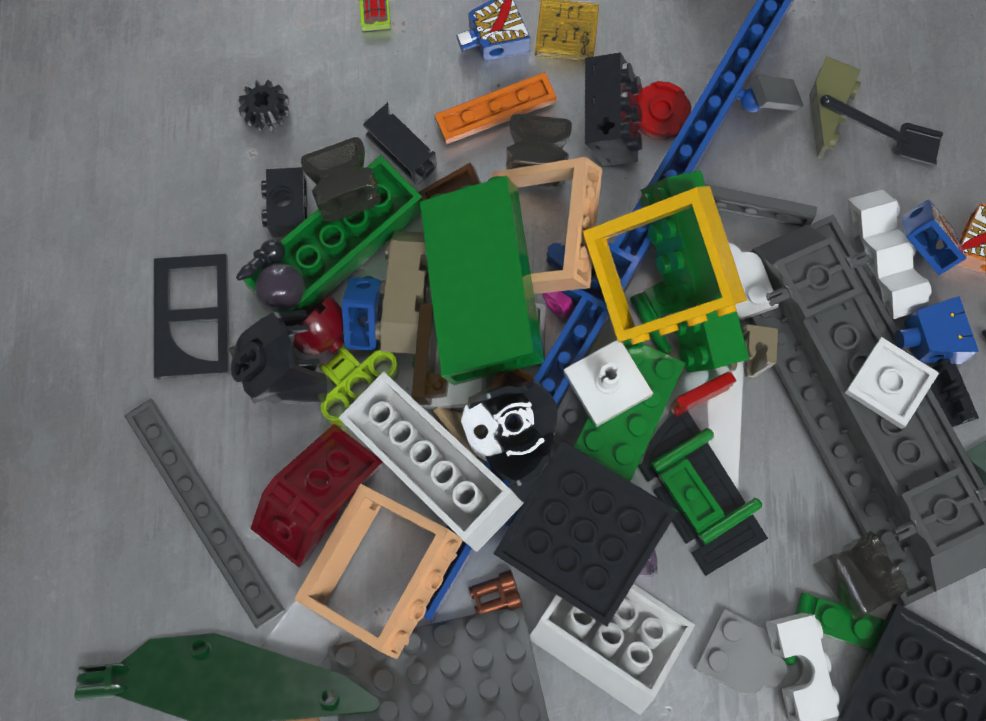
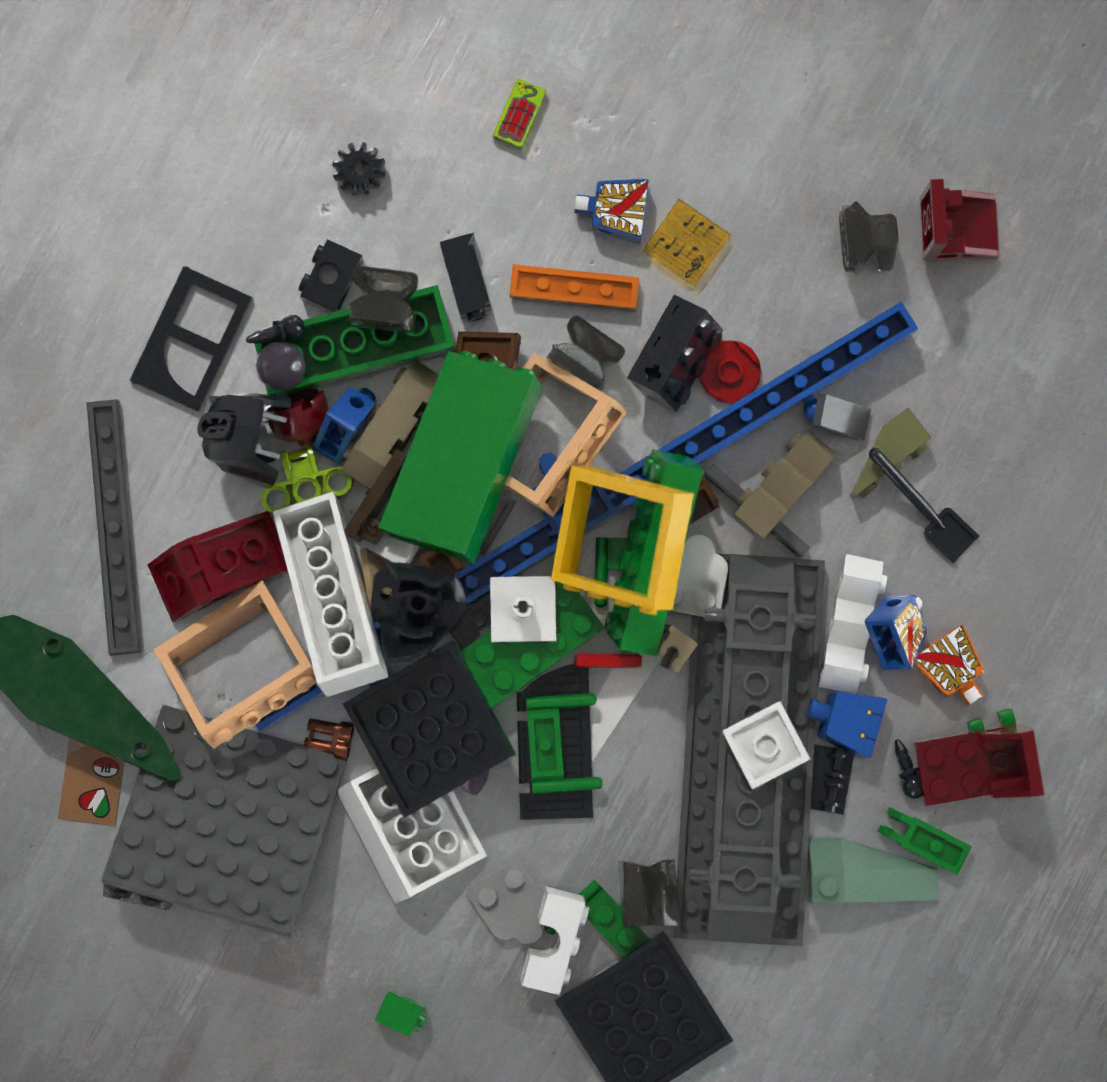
camera: 25 degrees right, 10 degrees up
dark pink tile [542,291,575,319] -> none
none -> dark tan brick [734,430,837,539]

